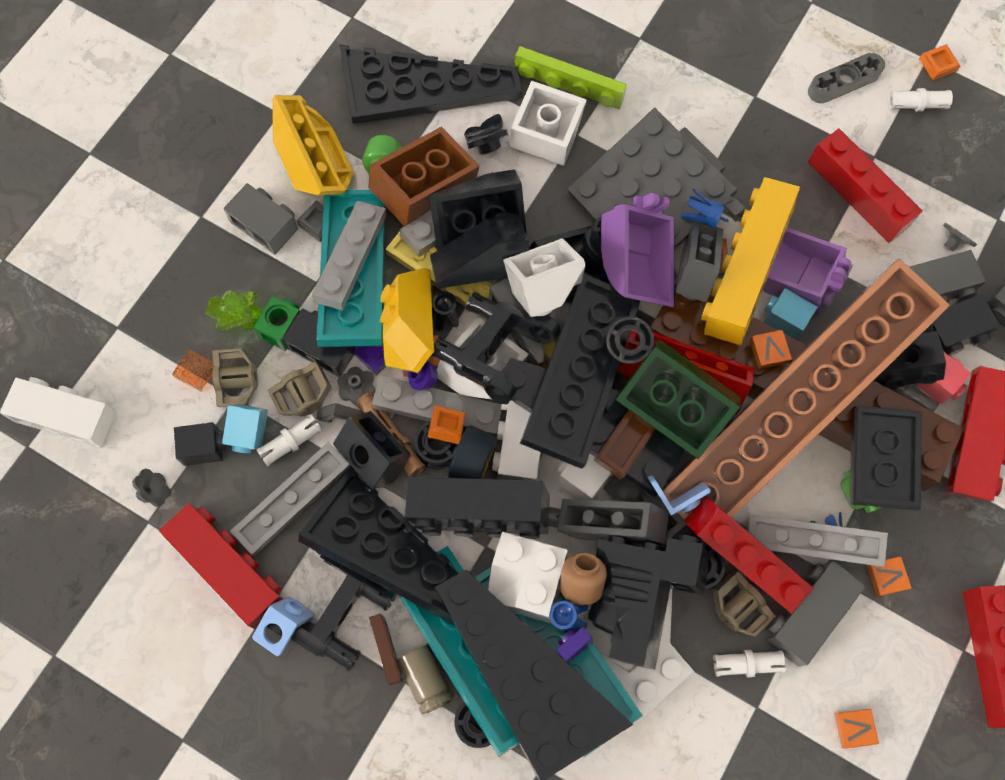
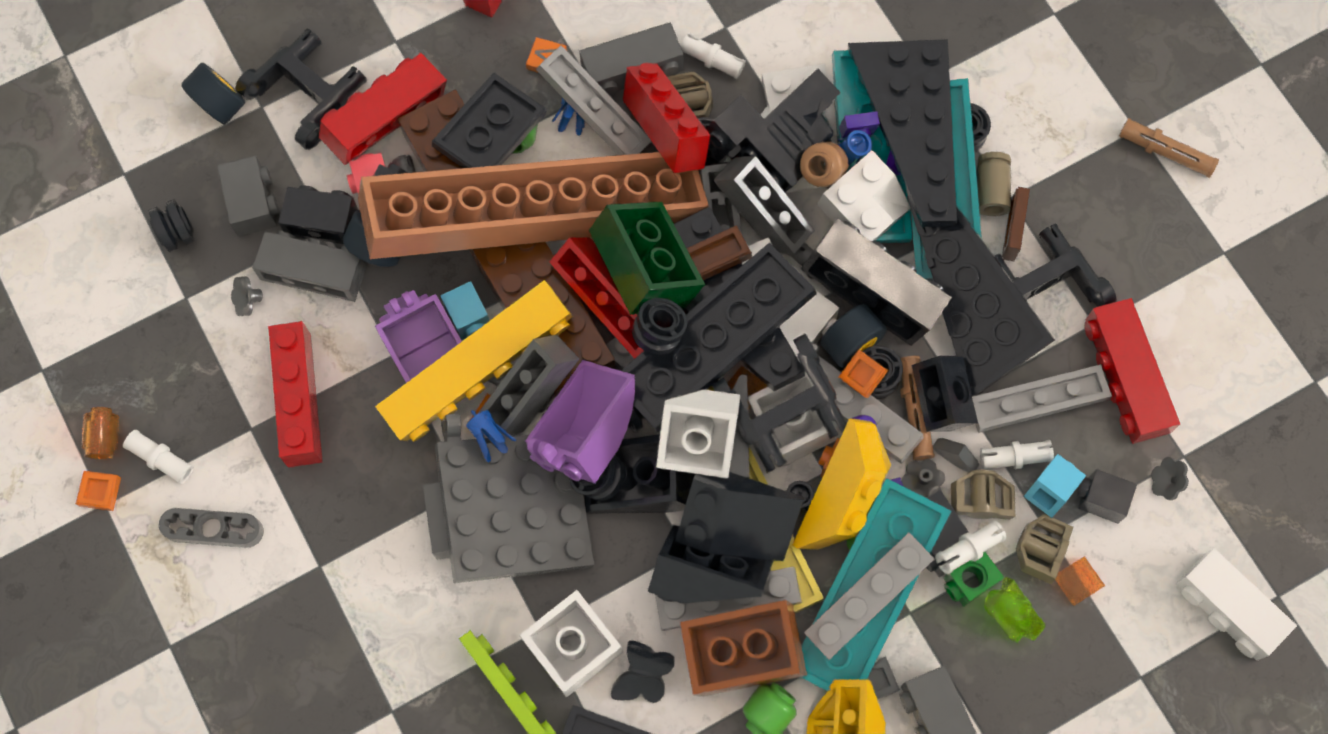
camera: 145 degrees left, 0 degrees up
light blue bracket [252,597,315,656] -> none
light blue bracket [648,475,711,516] -> none
orange tile [750,330,792,369] -> none
none -> clear orange brick [81,407,119,459]
none -> white pin [935,520,1006,574]

